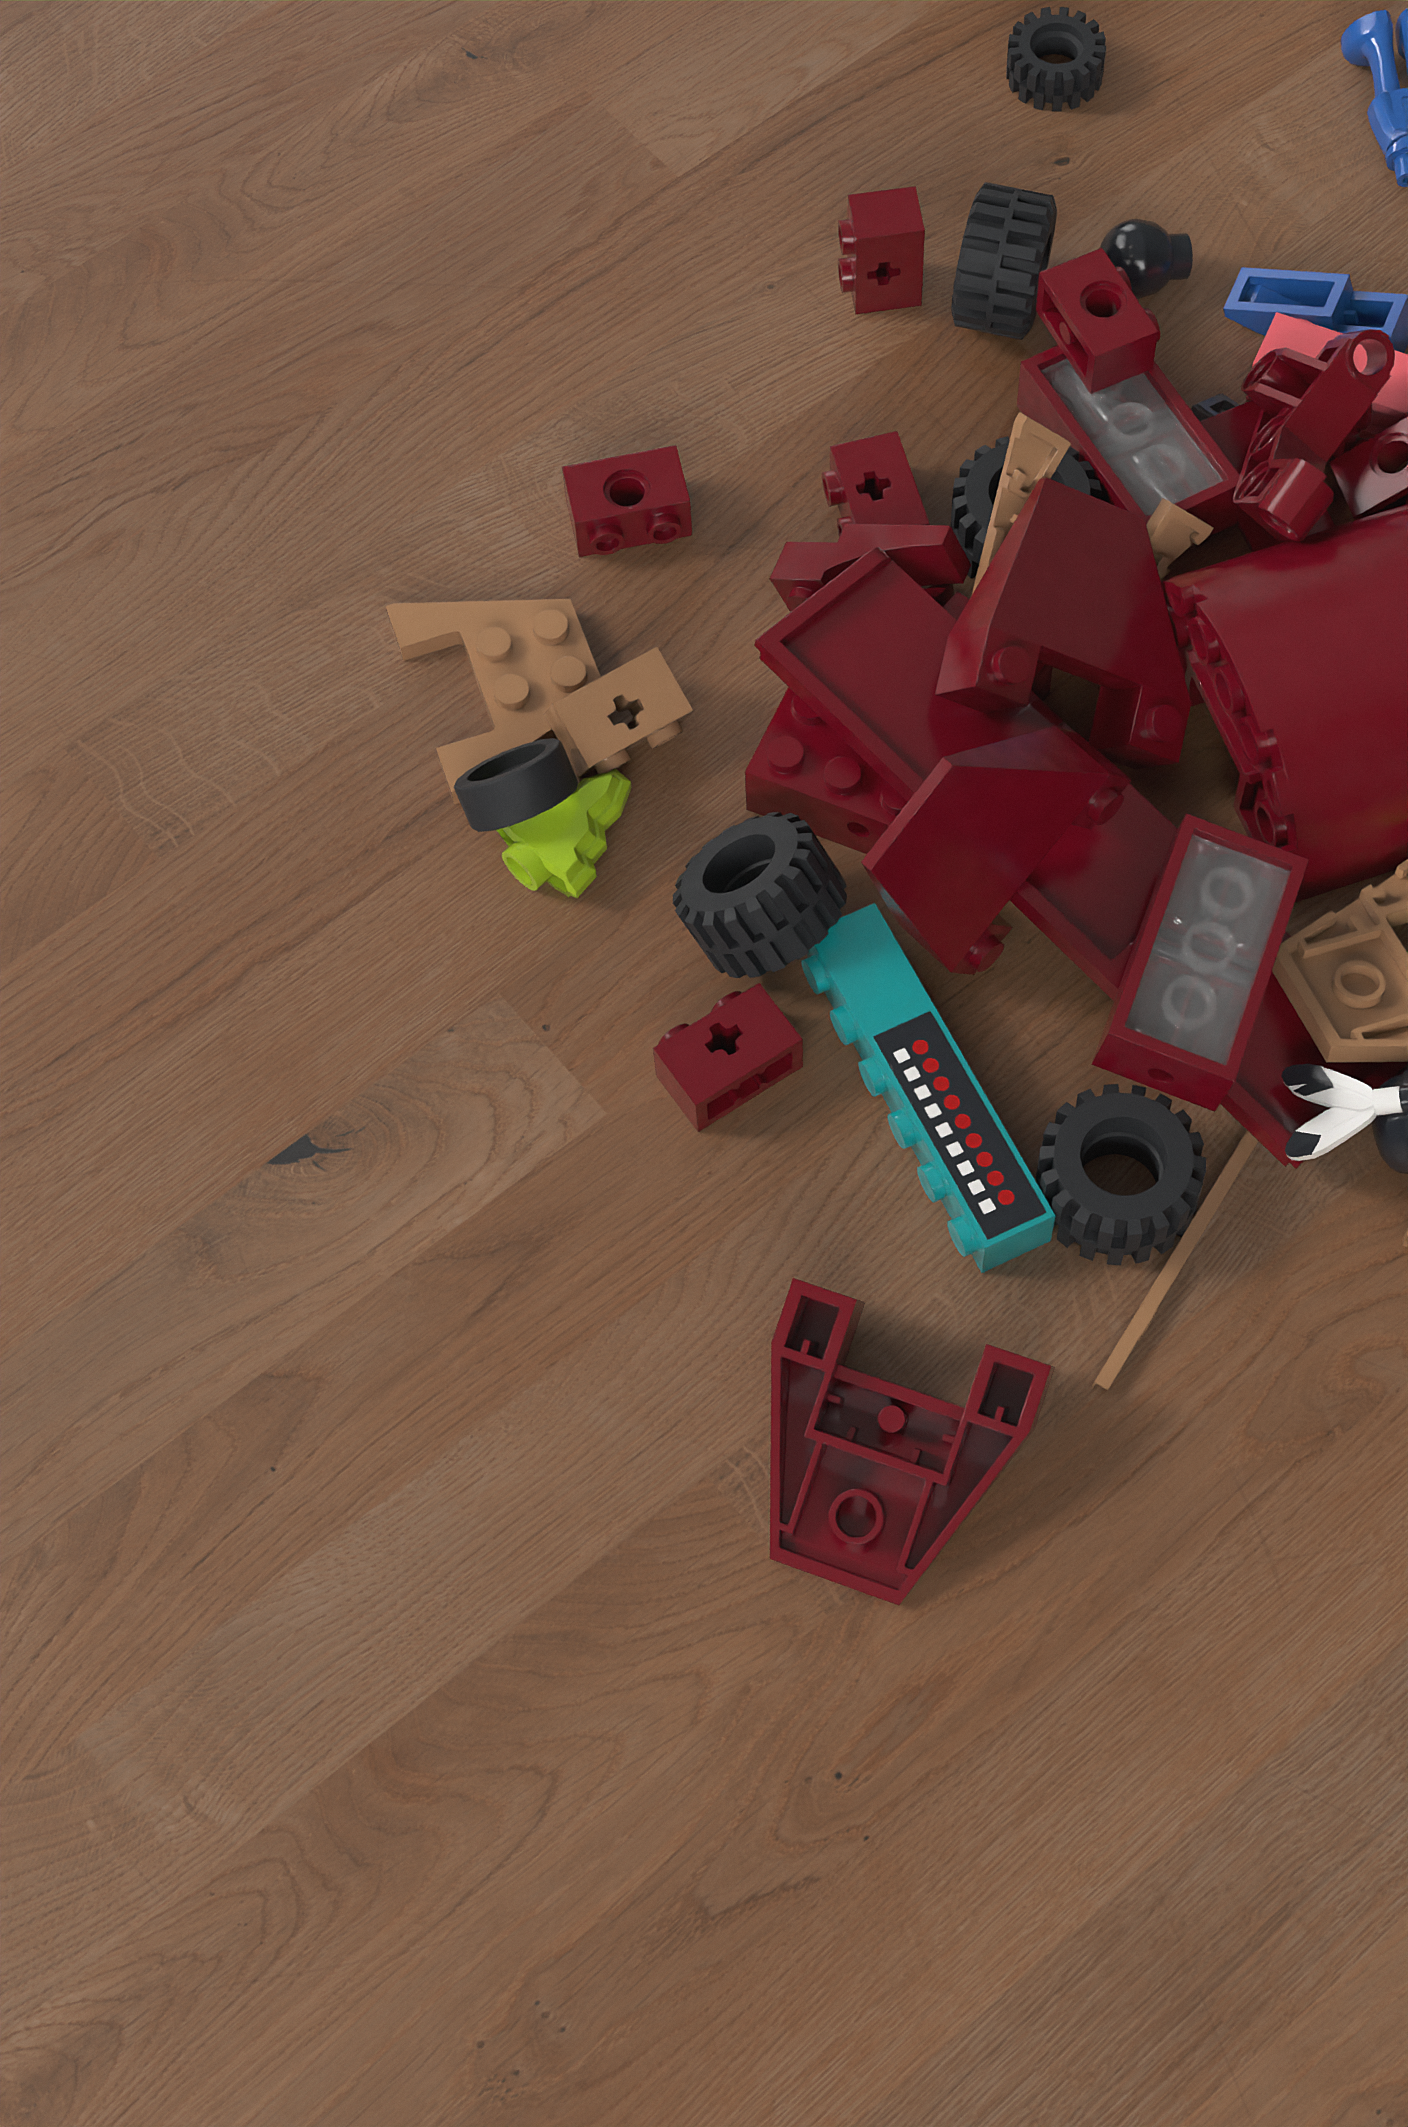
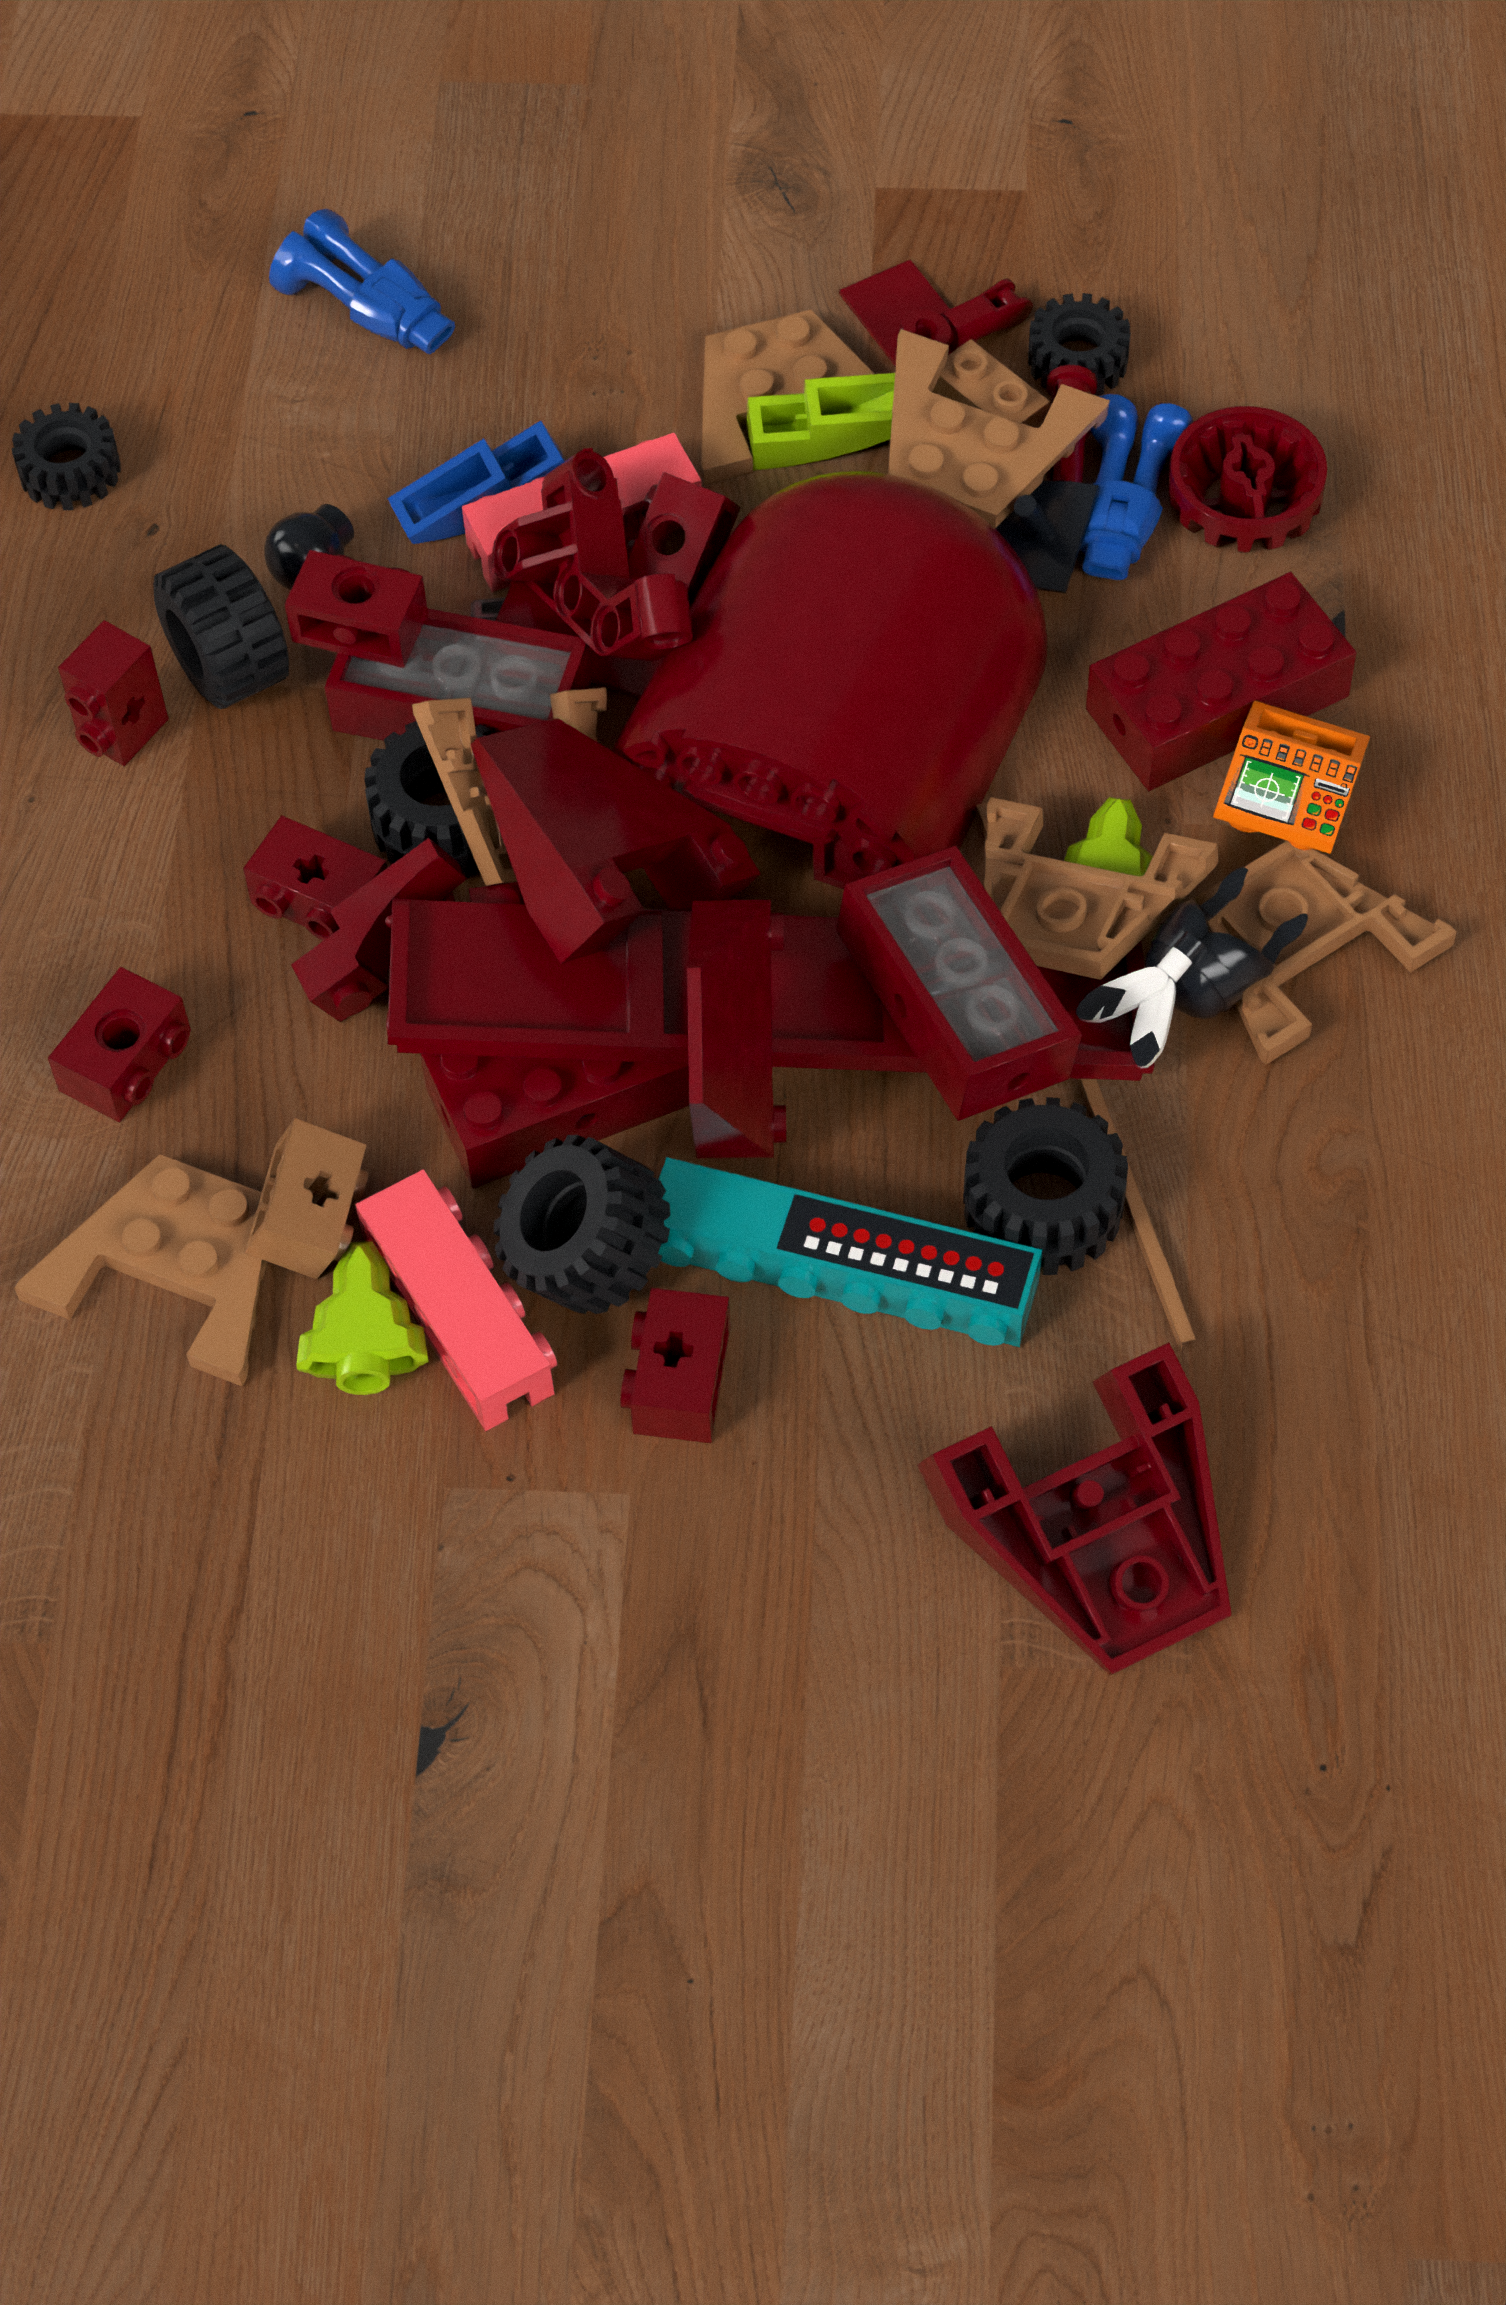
camera: 50 degrees left, 5 degrees down
black tyre [454,738,578,832] -> none
none -> coral brick [355,1169,557,1431]

